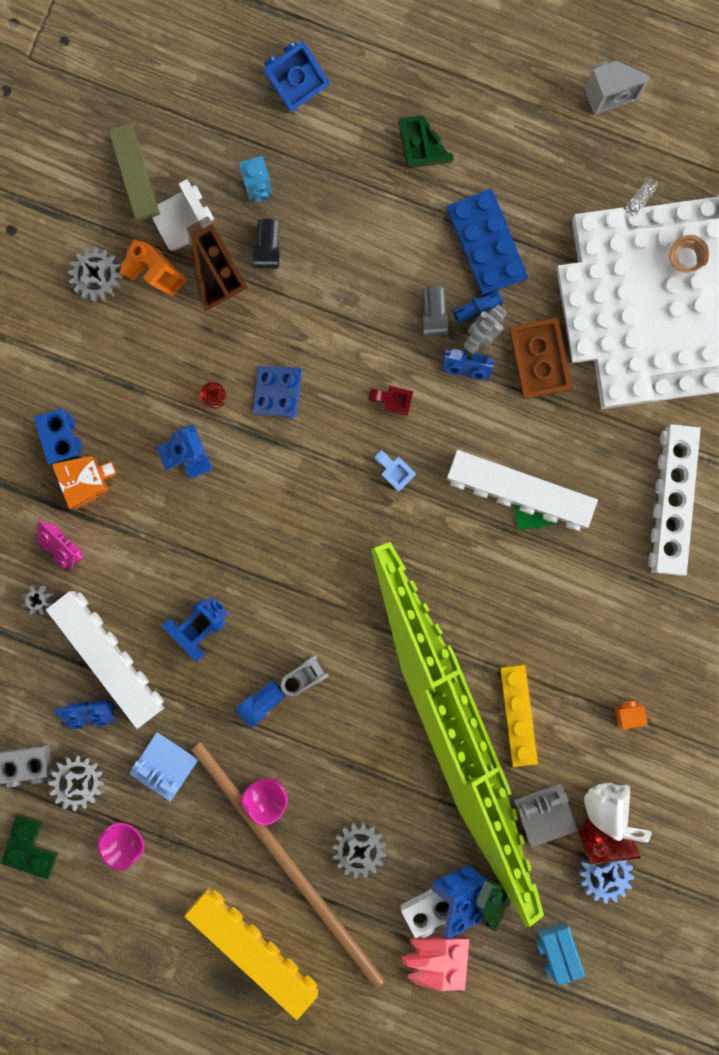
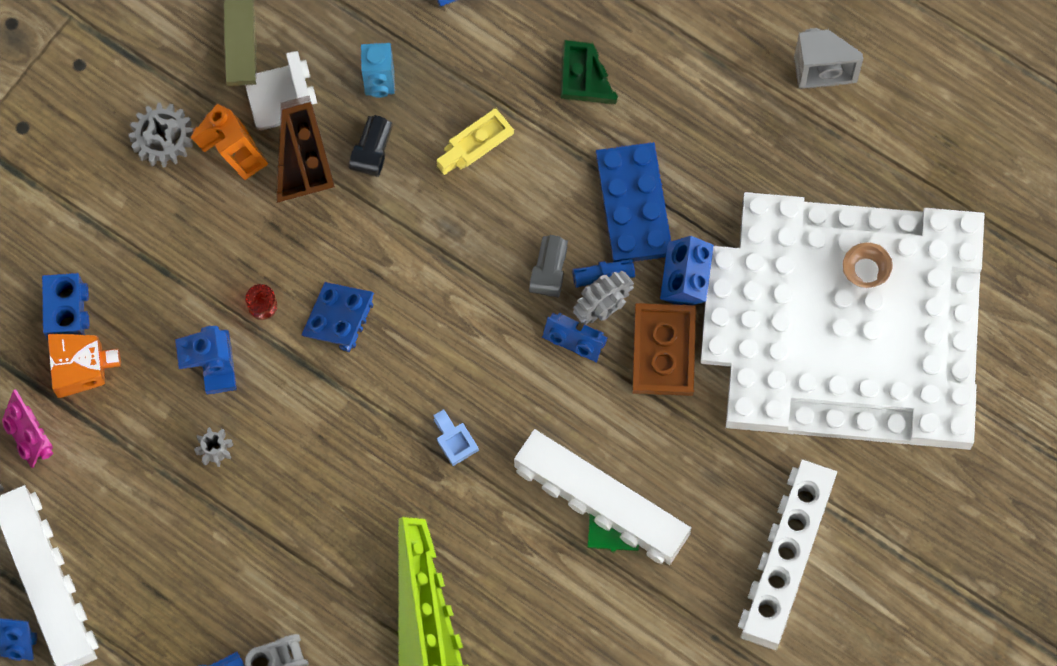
camera: 20 degrees right, 15 degrees down
blue tile [162,597,229,662] -> none
dark red plate [368,386,413,416] -> none
clear axle [625,178,658,216] -> none
none -> light grey gear [194,427,233,467]
none -> light yellow hinge [437,108,514,175]
none -> blue brick [660,236,714,305]

